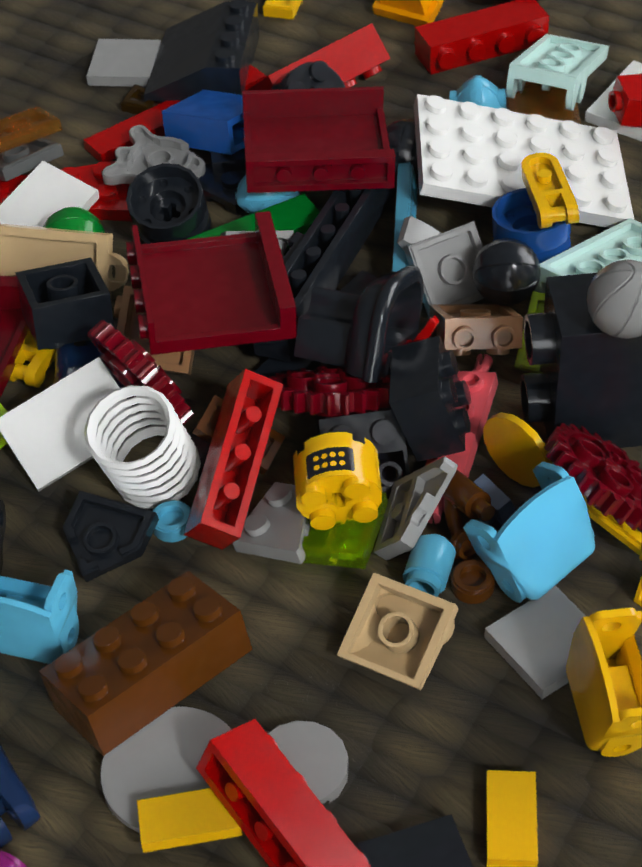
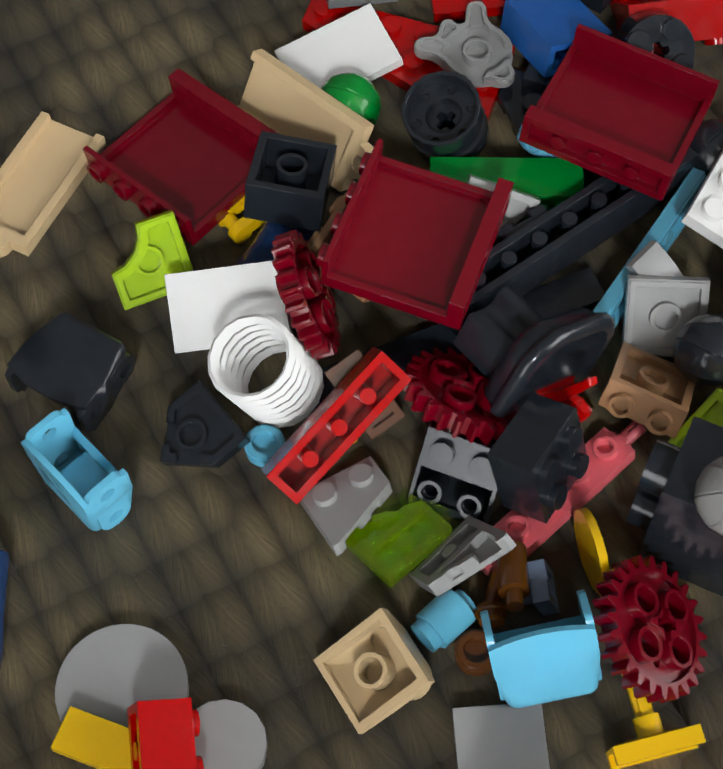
camera: 30 degrees right, 15 degrees up
reddish brown brick [39,571,253,756] -> none
yellow brick [293,432,382,530] -> none

